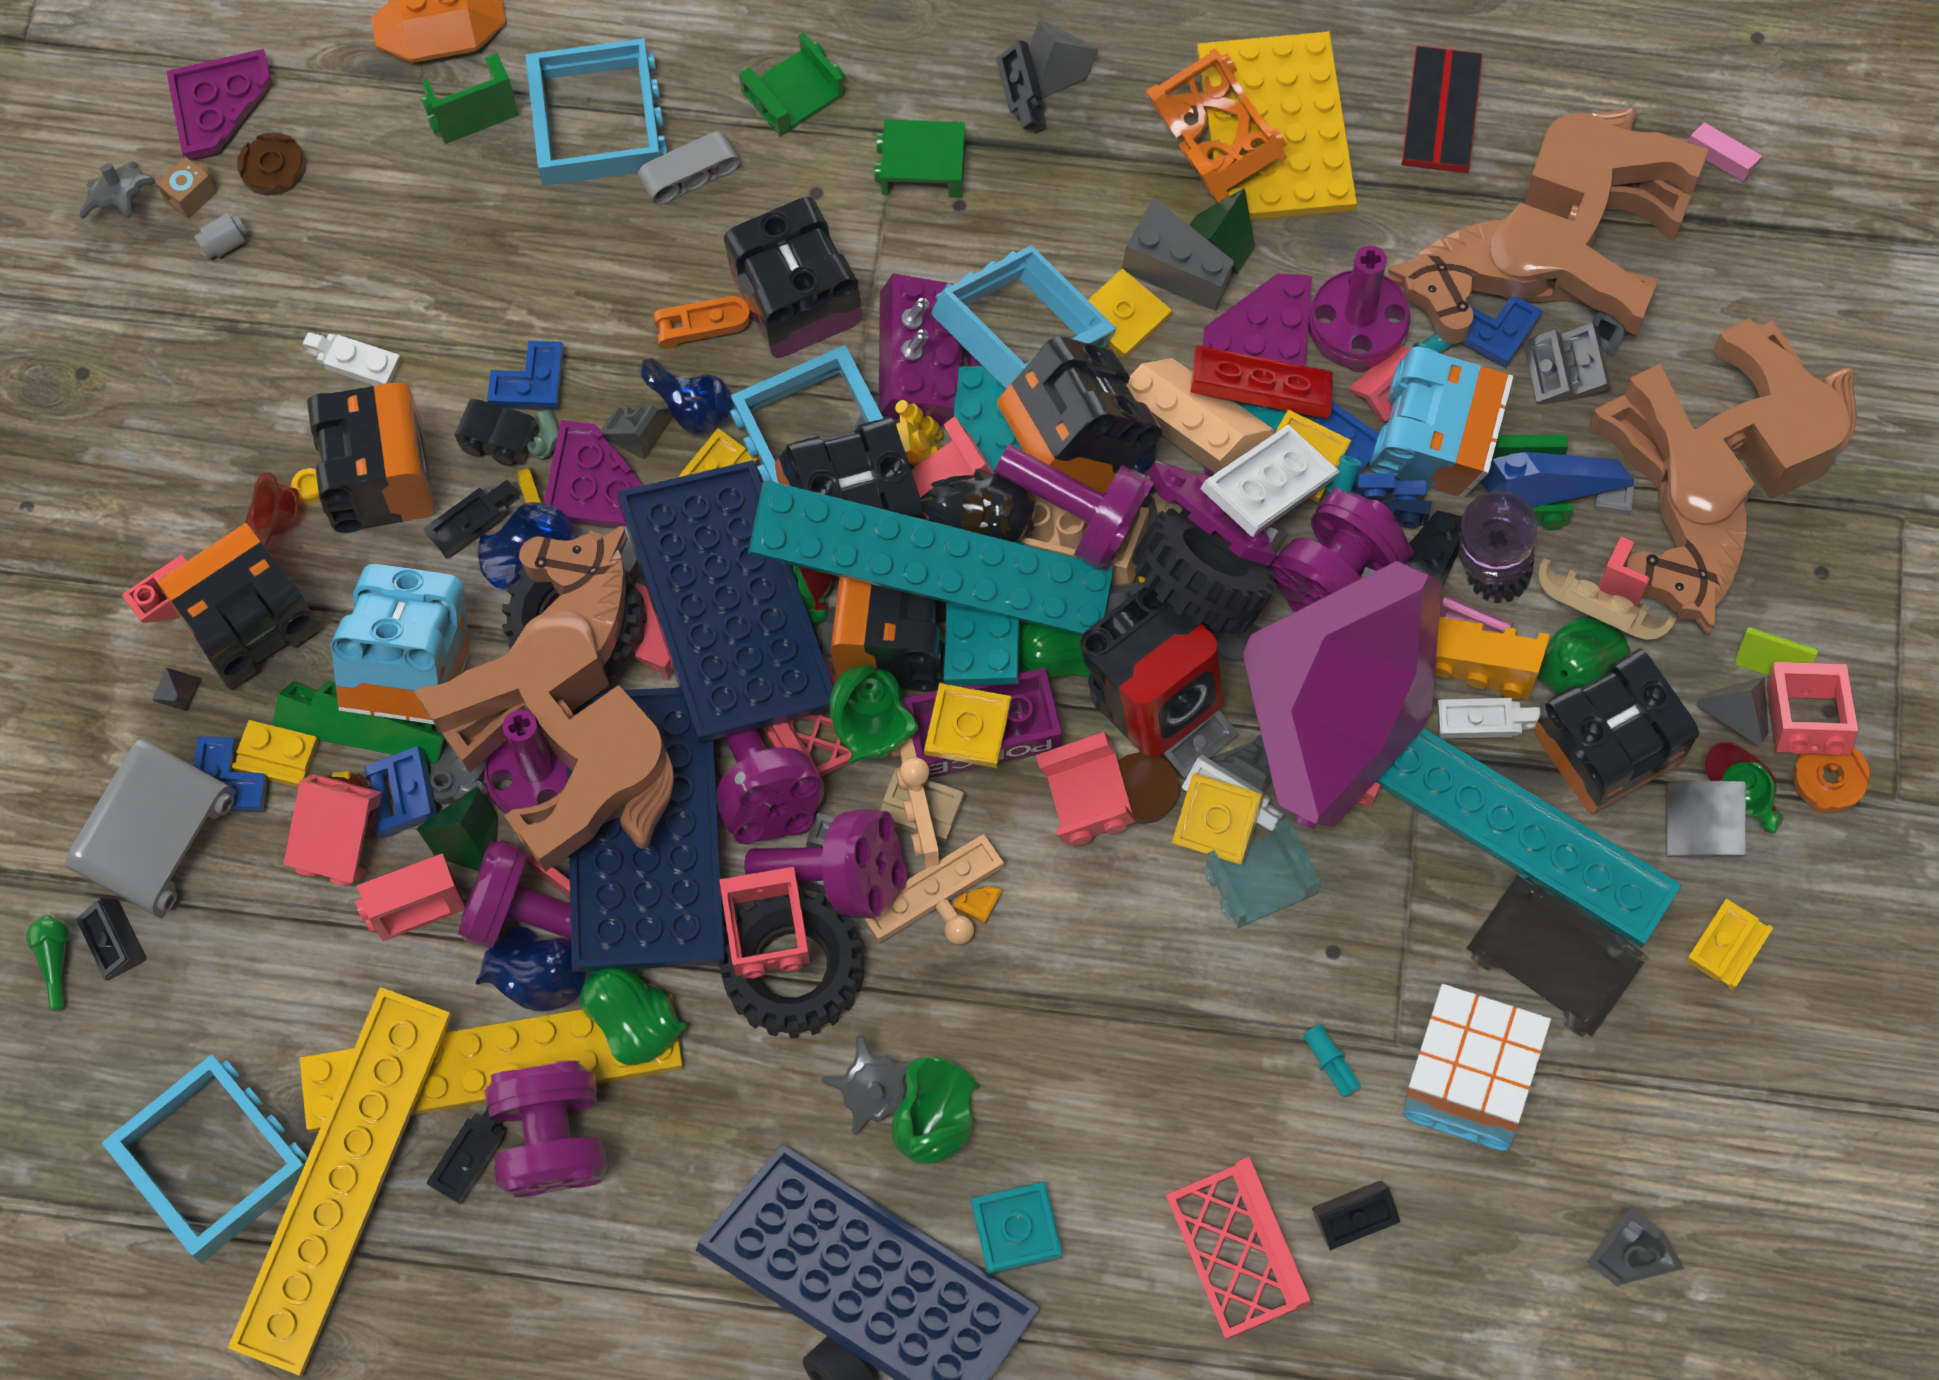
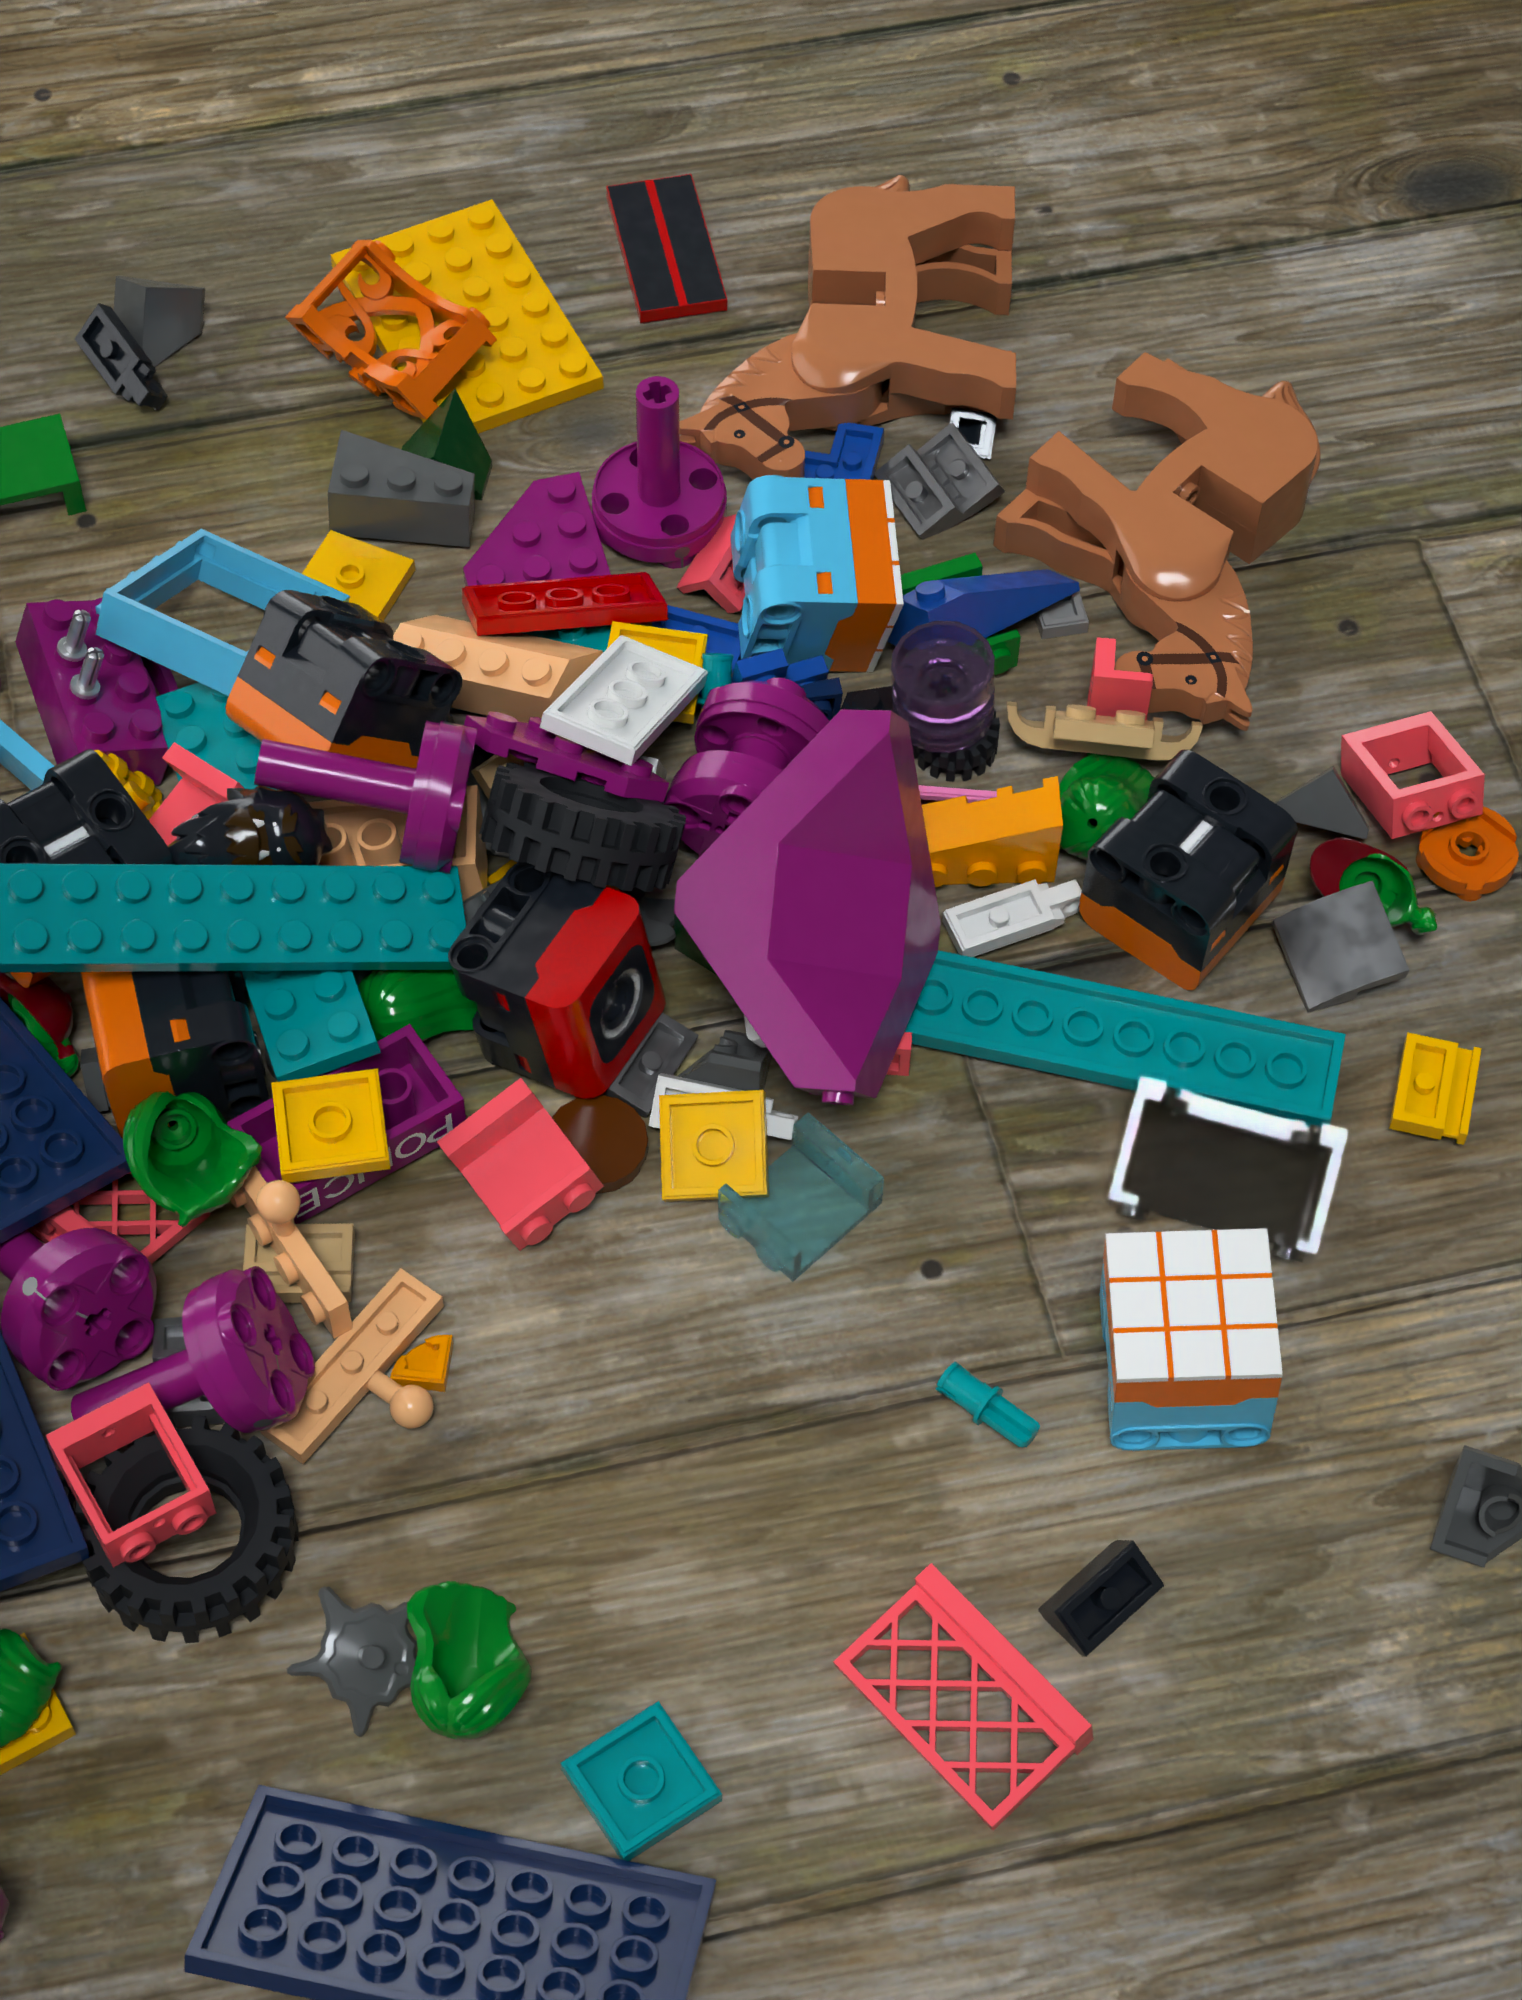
camera: 25 degrees left, 10 degrees down
bright pink slope [1688,122,1762,182] -> none
lime slope [1734,627,1818,676] -> none

